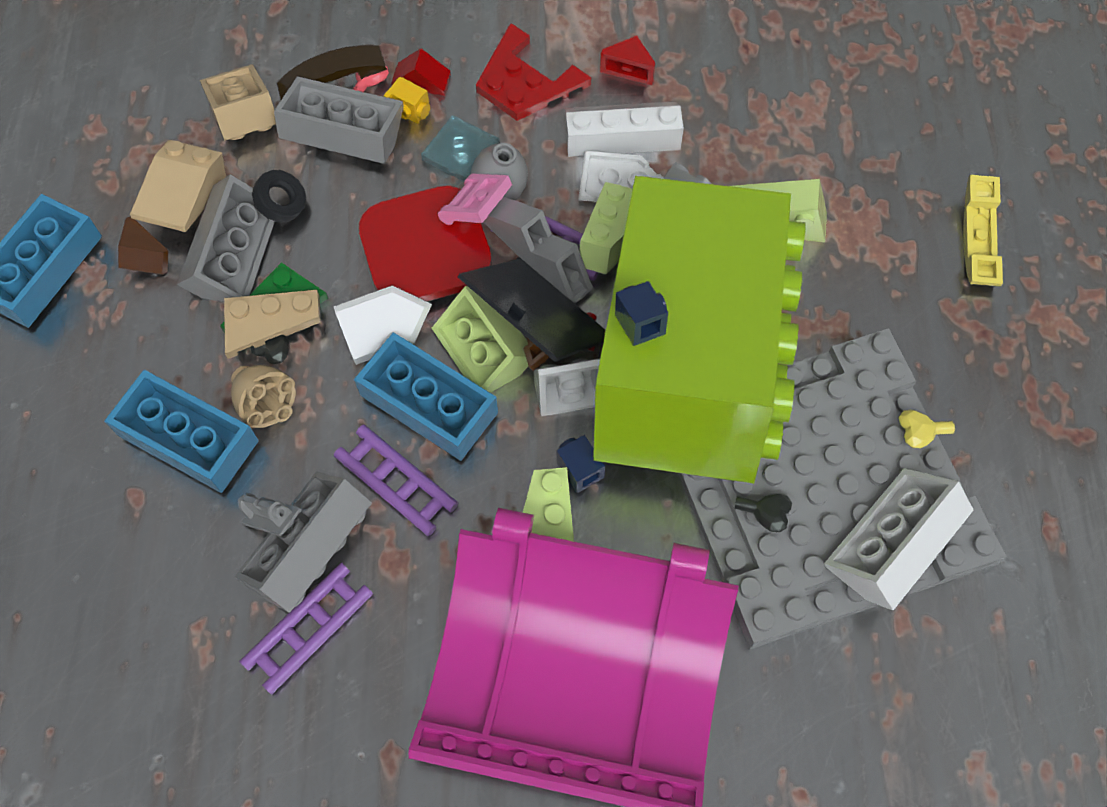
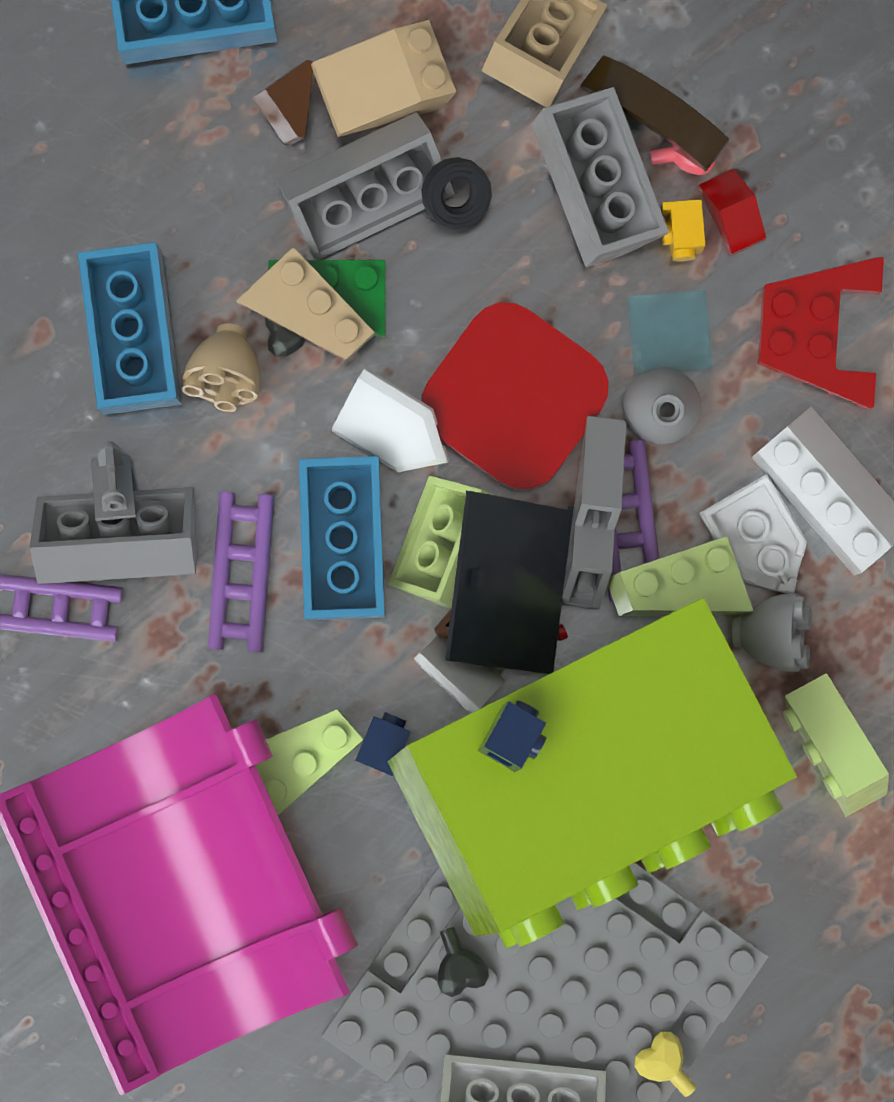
camera: 50 degrees right, 20 degrees up
bright pink plate [438,174,512,225] -> none

